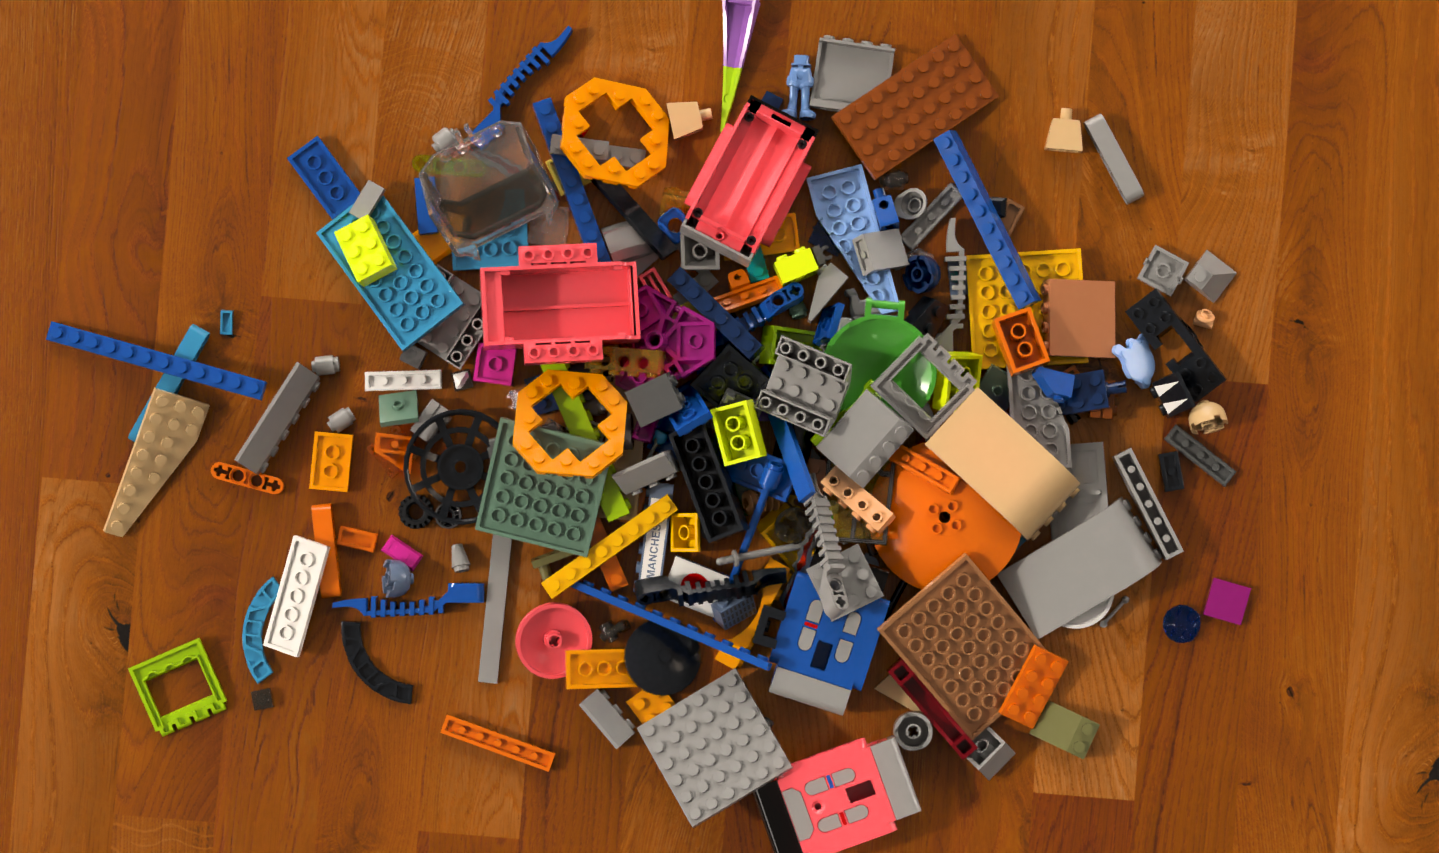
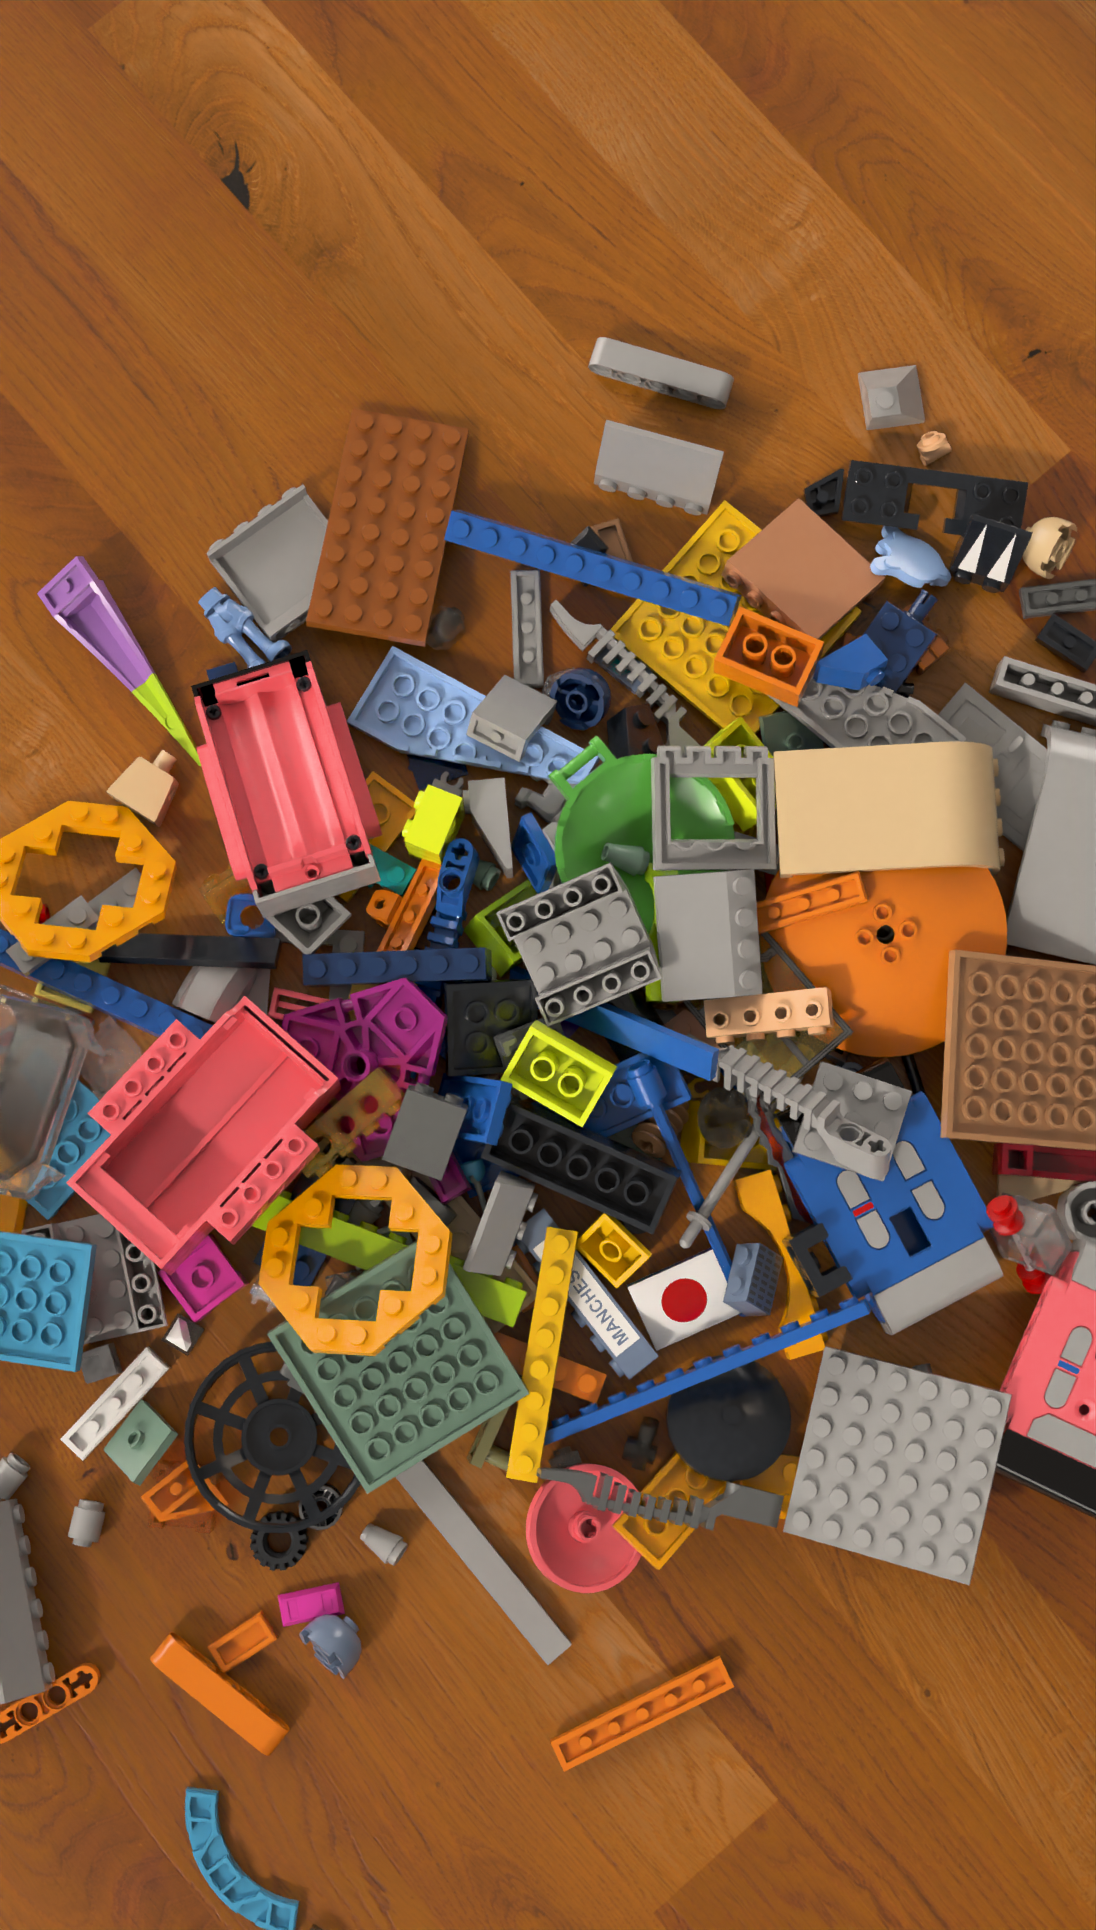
camera: 55 degrees left, 5 degrees down
white plate [263,535,330,657] -> none
light orange plate [309,431,354,492] -> none
blue piece [332,583,484,618] -> none
black tile [341,621,413,704] -> none
light grey brick [410,399,452,443] -> none
light grey slope [579,688,635,749] -> none
black piece [633,568,787,607] -> none
blue torso [872,188,899,231] -> none
light grey piece [894,188,928,220] -> none
tan torso [1044,108,1083,153] -> none
light grey plate [1137,245,1189,297] -> none
none -> dark grey piece [536,1468,784,1530]
none -> clear smoke plate [548,1445,582,1468]
none -> light grey slope [594,420,724,515]
none -> sand green cone [601,842,650,876]
none -> black piece [803,469,844,517]
none -> clear brick [986,1192,1073,1294]

